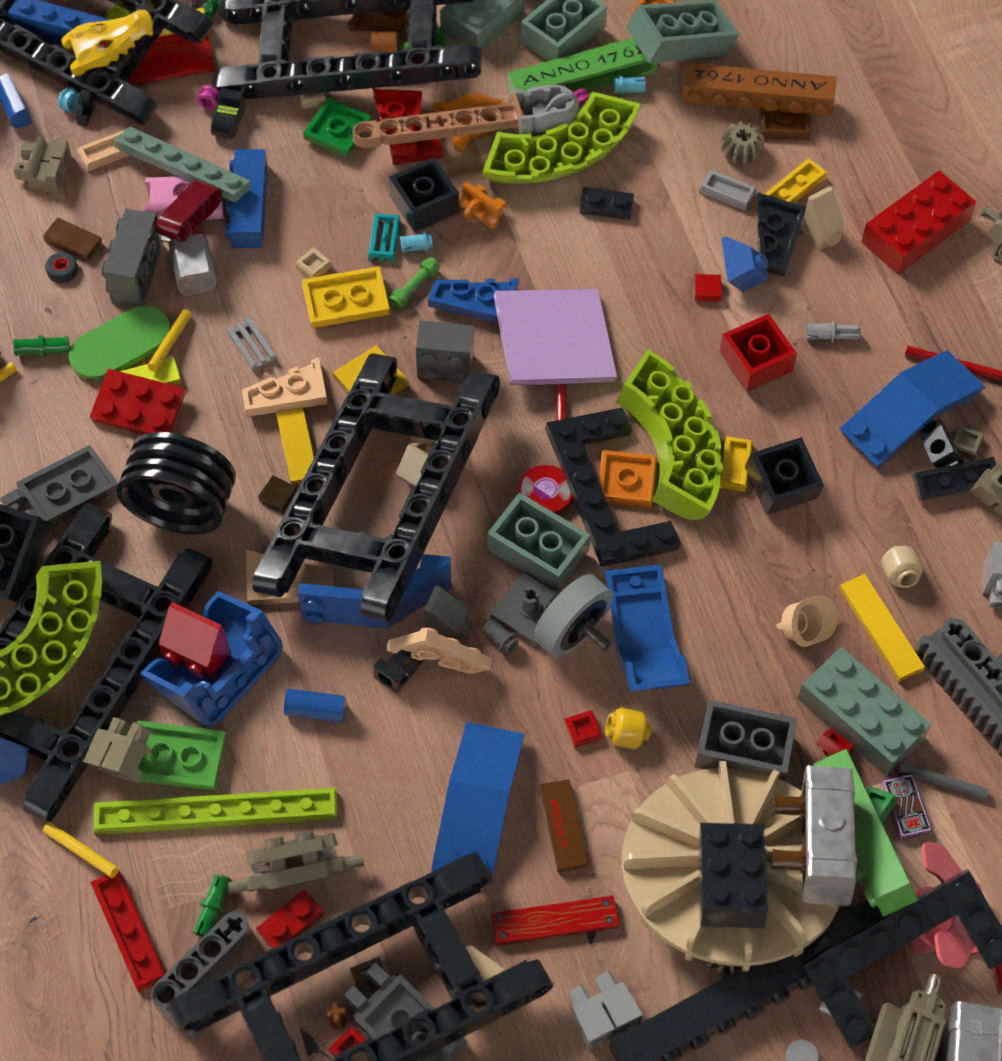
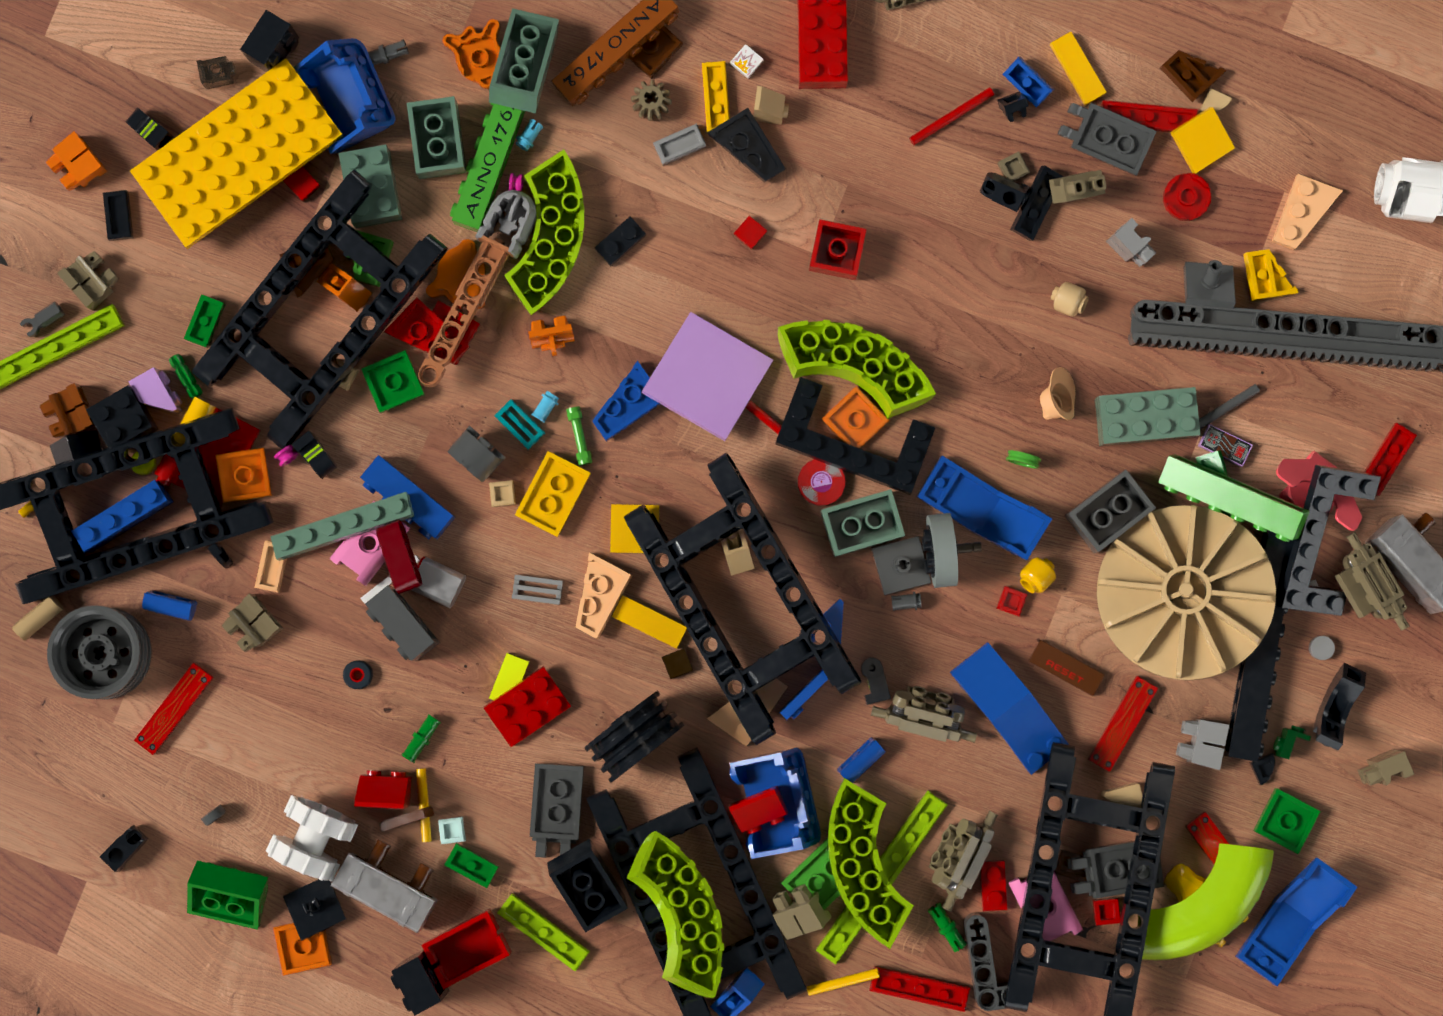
camera: 50 degrees left, 25 degrees up
reddish brown tile [43,217,103,261] -> none
medium azure plate [58,88,80,113] -> none
yellow animal [61,10,153,76] -> none
bright green tile [69,306,170,381] -> none
yellow bar [148,309,192,372] -> none
dark orange piece [327,1003,347,1029] -> none
light nougat wing [387,628,492,674] -> none
black brick [389,157,460,232] -> none
dark grey brick [416,320,474,383] -> none
dark grey slope [425,586,472,642] -> none
black brick [698,823,768,928] -> none
yellow tile [720,436,753,492] -> none
blue slope [721,236,769,292] -> none
black brick [744,437,824,515] -> none
flat silver piece [771,766,857,906] -> none
light grey axle [806,321,860,343] -> none
red plate [816,728,855,757] -> none
blue windscreen [839,350,985,469] -> none
yellow tile [839,574,925,682] -> none
none -> orange tile [215,448,272,503]
none -> dark grey brick [447,425,506,482]
none -> tile [730,44,764,79]
none -> lime brick [828,778,914,949]
none -> dark tan piece [871,686,977,743]
none -> bright green piece [1006,450,1041,469]
none -> bright pink piece [1009,872,1083,941]

